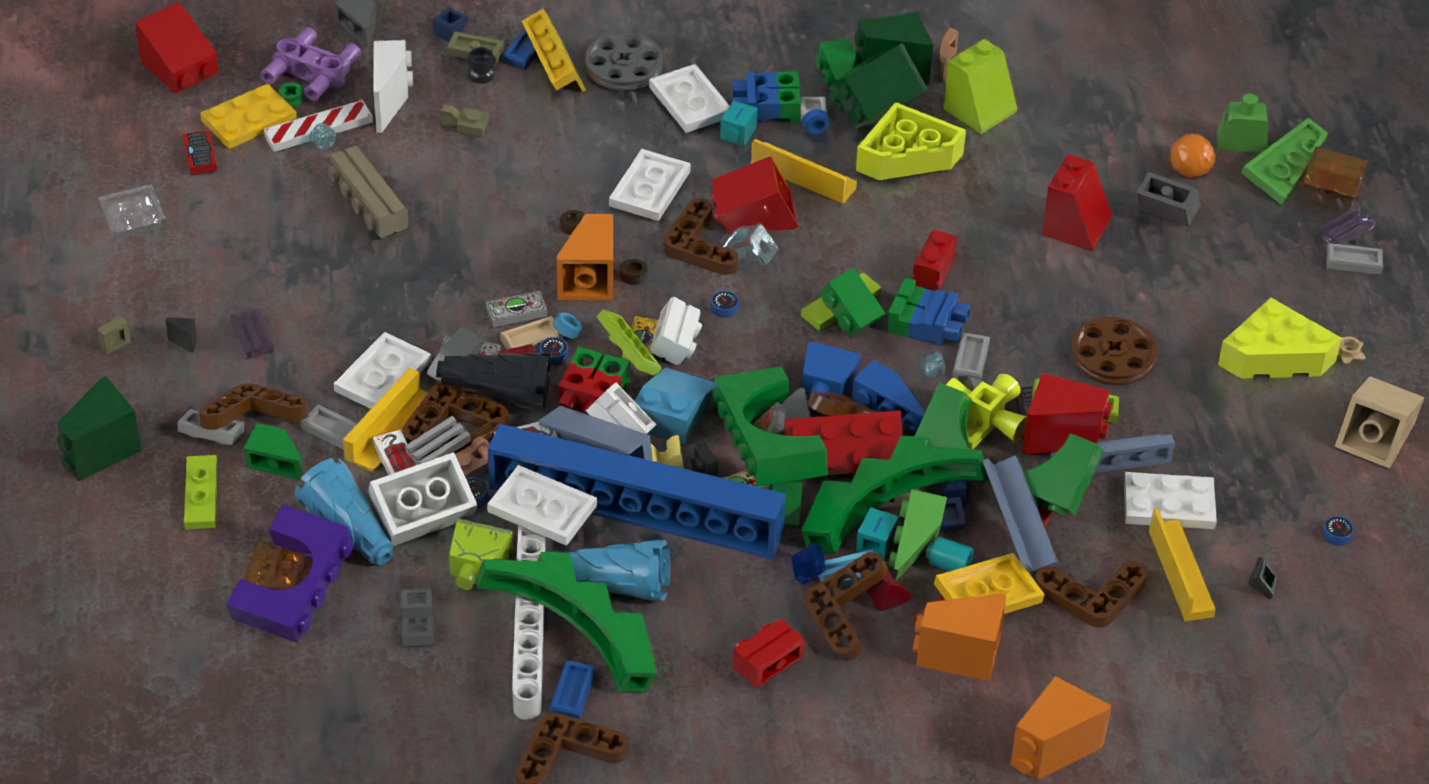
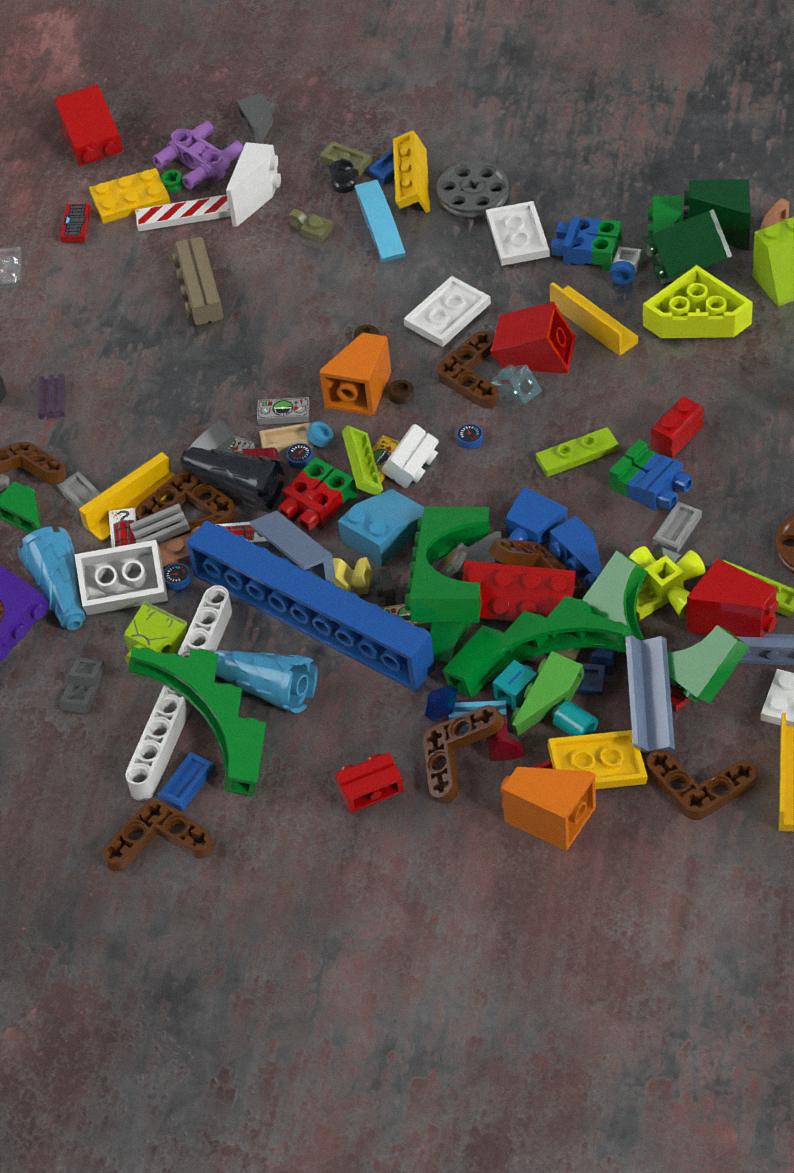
camera: 25 degrees right, 5 degrees up
clear light blue bush [310,123,337,150] -> none
white plate [334,332,432,409] -> none
dark blue slope [433,7,469,42] -> none
white plate [487,465,597,546] -> none
white brick [586,383,656,434] -> none
teal brick [720,101,758,147] -> none
green brick [819,267,885,338] -> none
clear light blue bush [920,350,946,379] -> none
orange slope [1010,676,1111,780] -> none
none -> medium azure slope [354,180,405,263]

